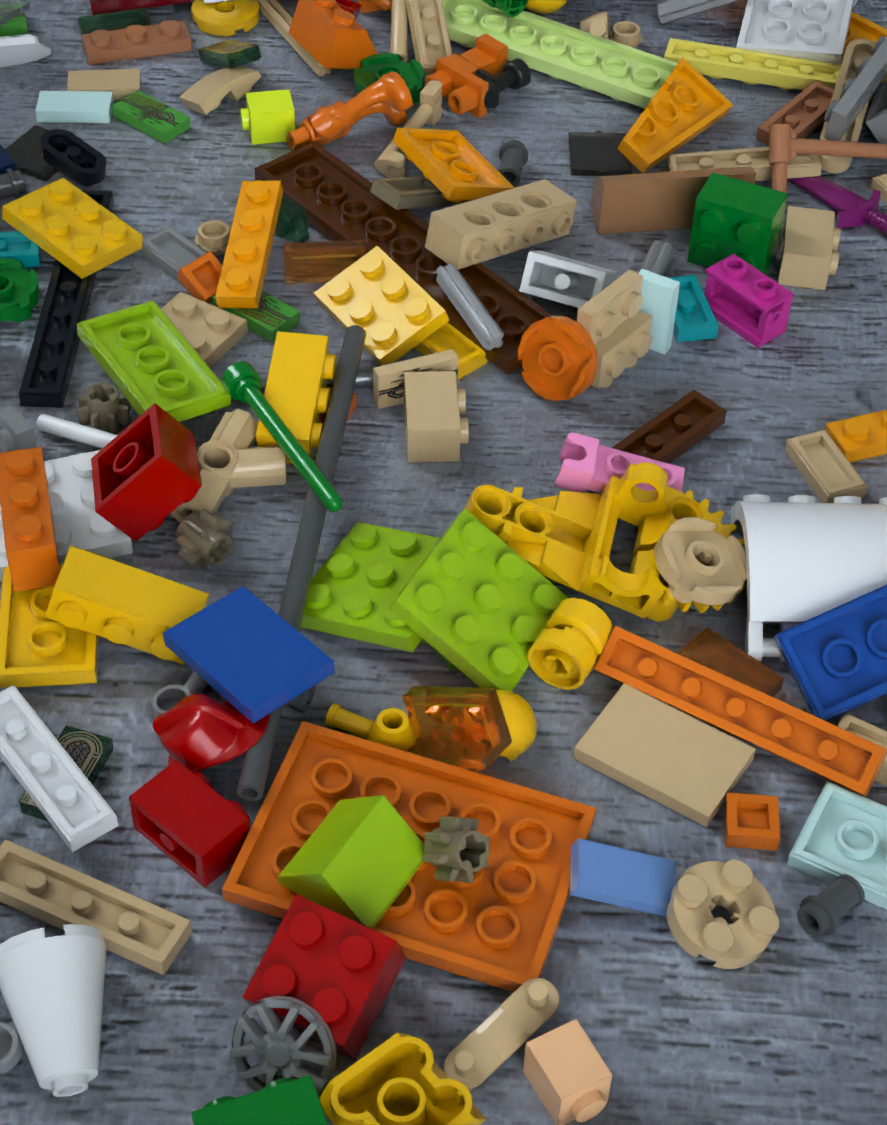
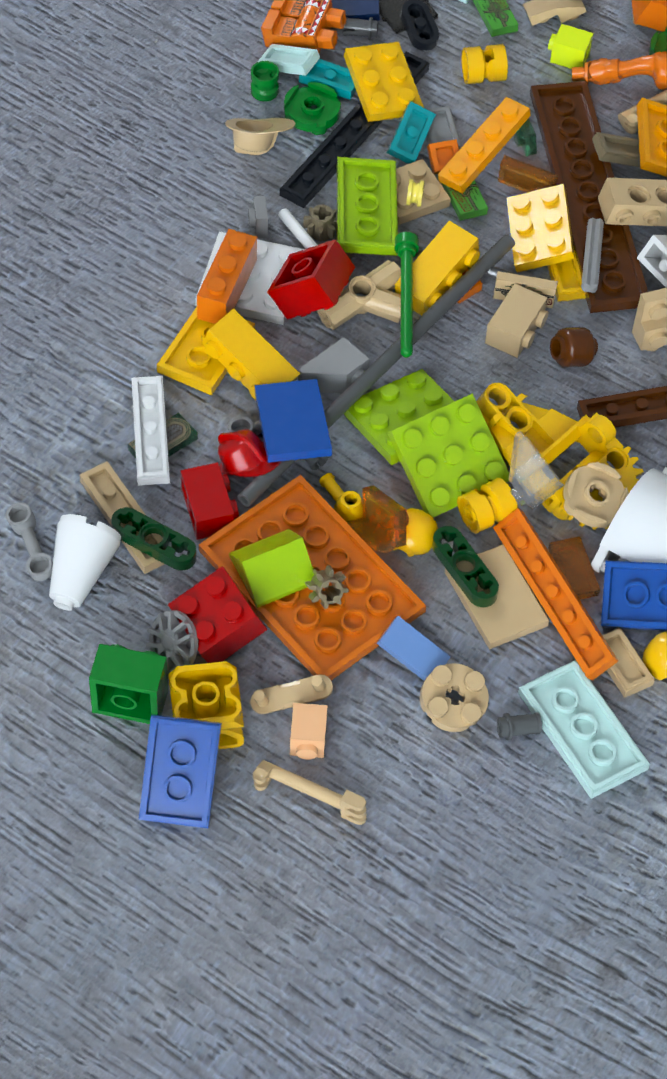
camera: 30 degrees right, 10 degrees up
dark tan gear [176,509,233,569] -> none
tan plate [195,220,230,256] -> none
orange tile [518,316,598,401] -> none
bright pink plate [554,432,685,493] -> none
orange tile [724,792,780,851] -> none
none -> dark green beam [111,507,196,571]
none -> light grey slope [298,337,369,394]
none -> teal plate [386,101,436,164]
none -> light yellow bush [406,179,425,207]
none -> dark green beam [432,526,499,608]
none -> yellow wheel [461,44,508,84]
none -> clear slope [508,431,564,509]
none -> reddish brown head [550,327,598,368]

